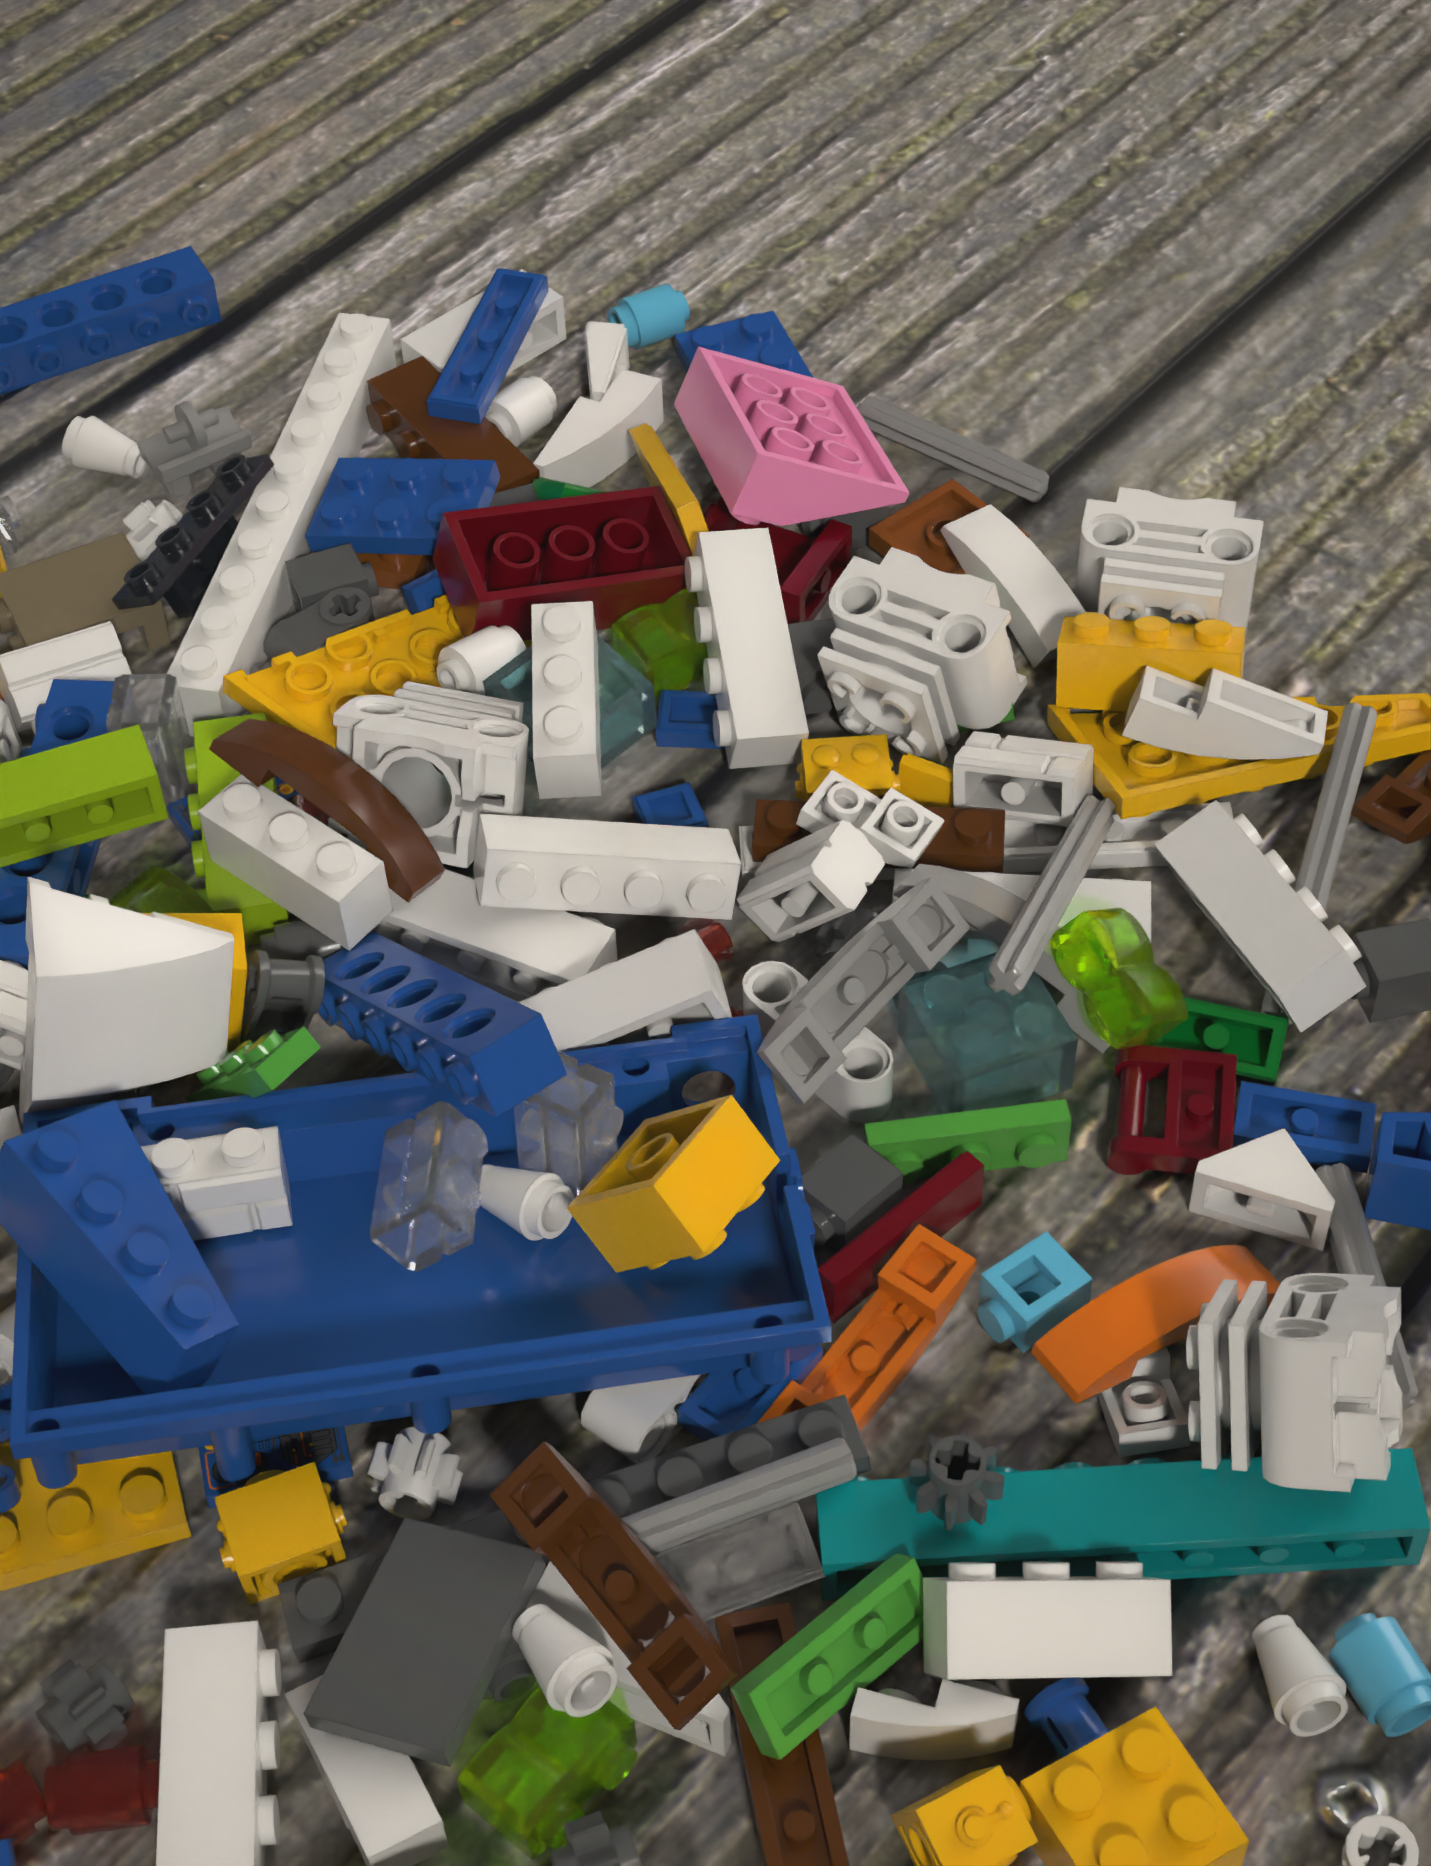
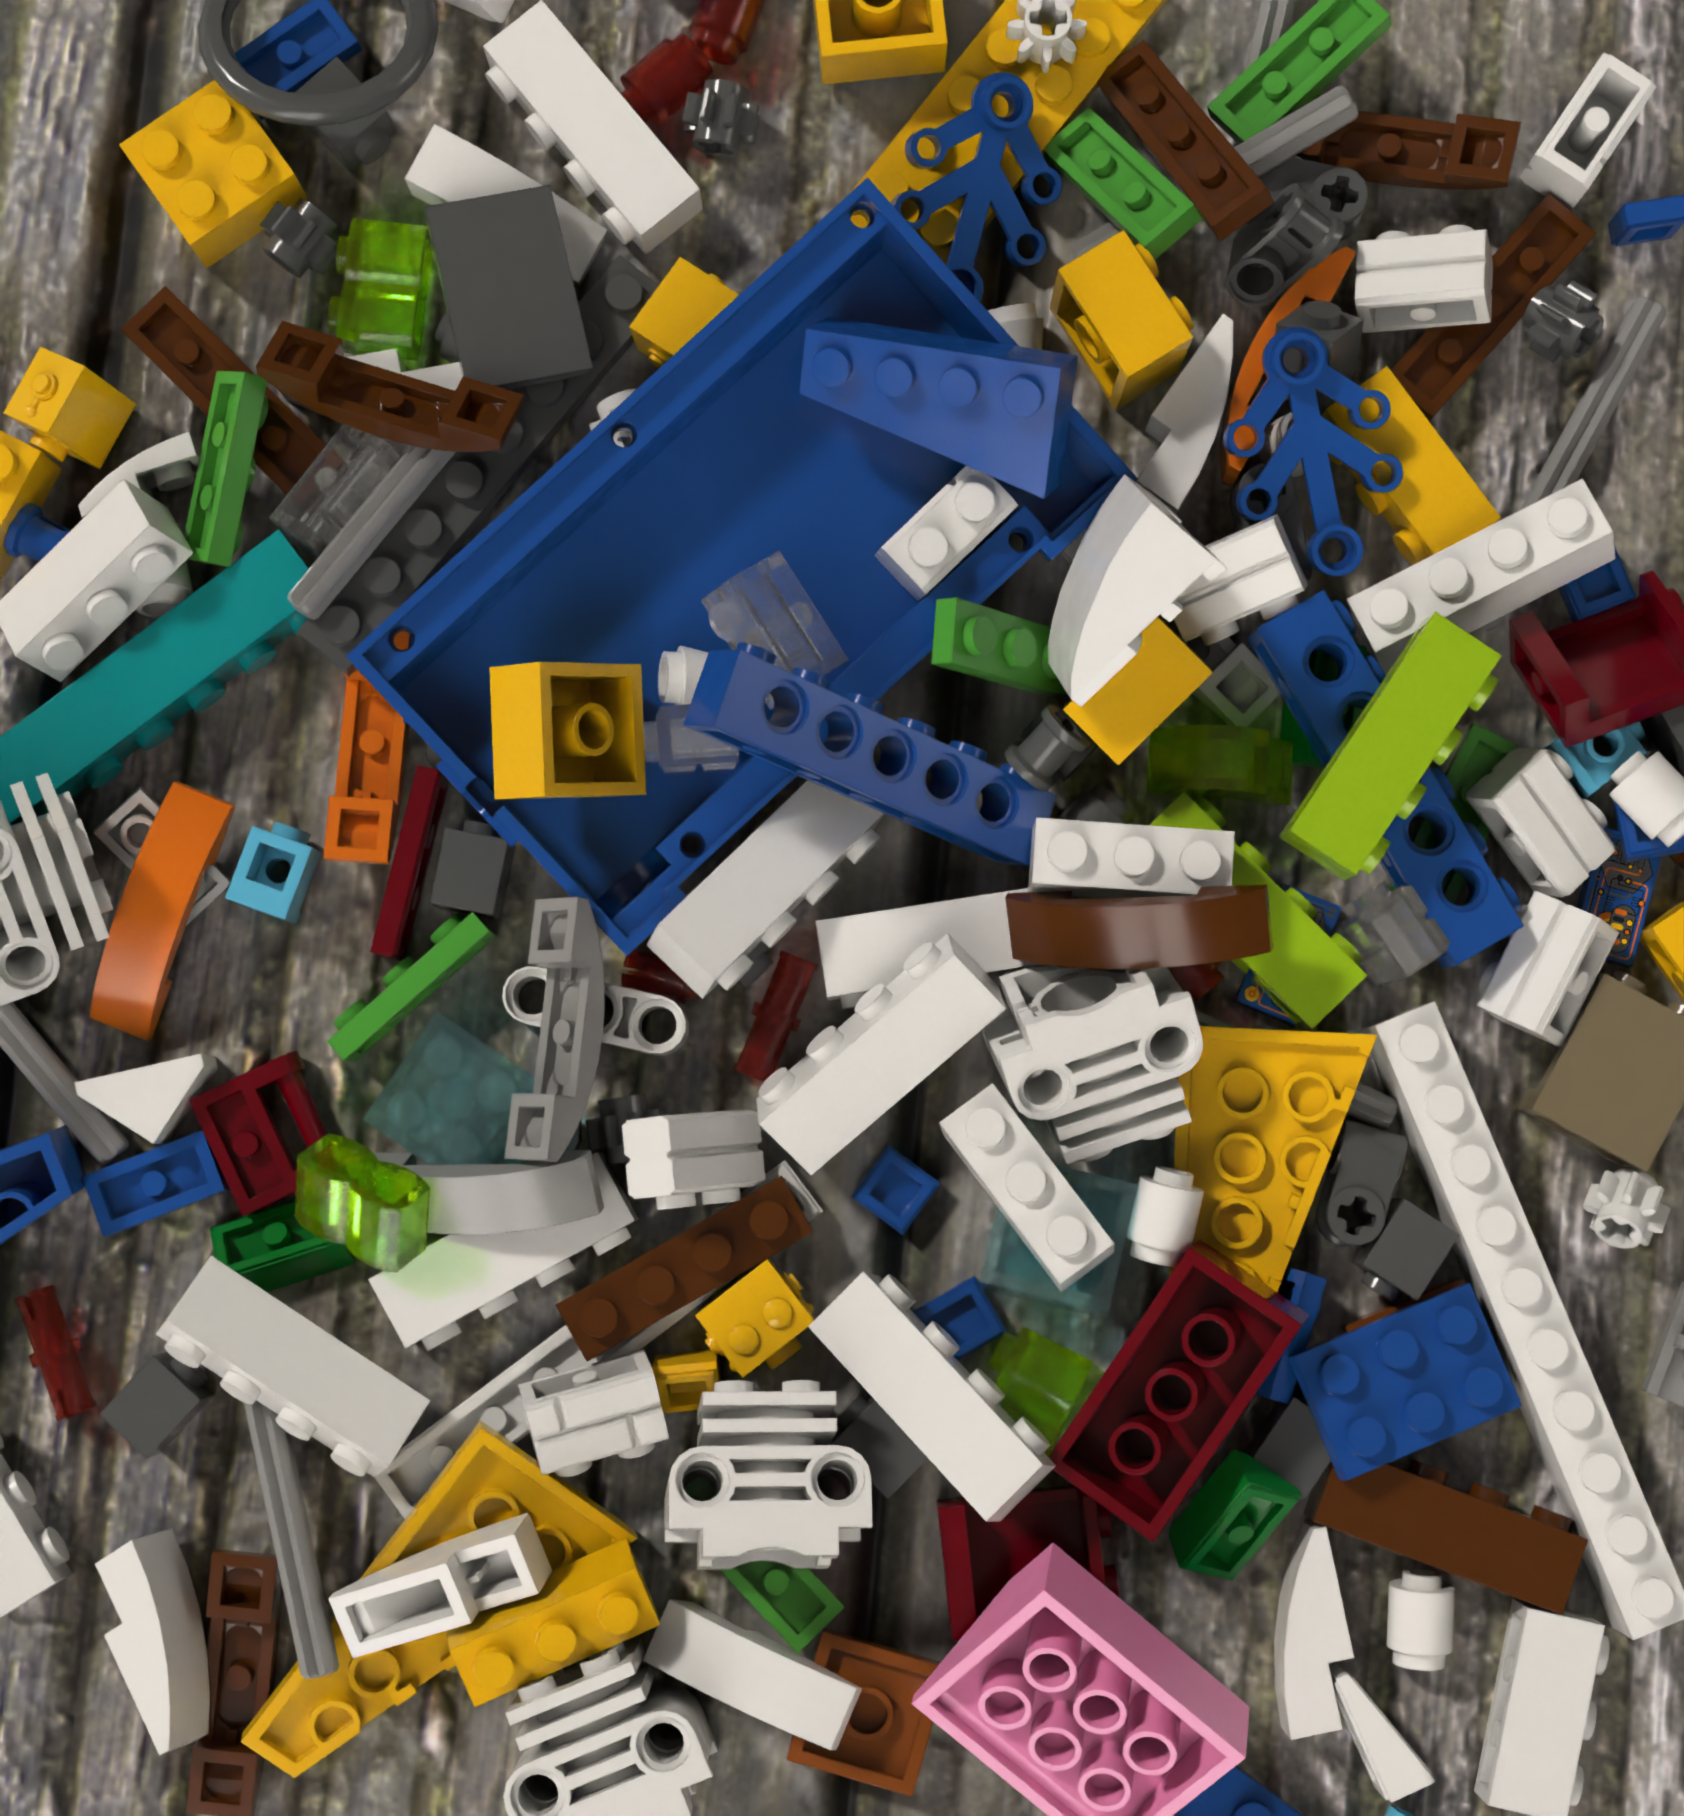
camera: 145 degrees right, 35 degrees up
black bracket [112,454,274,619] -> none
blue tile [427,268,549,425] -> none
white cone [512,1604,618,1717] -> none
yellow tile [629,423,709,556] -> none
white slope [796,770,945,868] -> none
dark grey gear [909,1429,1005,1530] -> none
light grey axle [988,795,1115,996] -> none

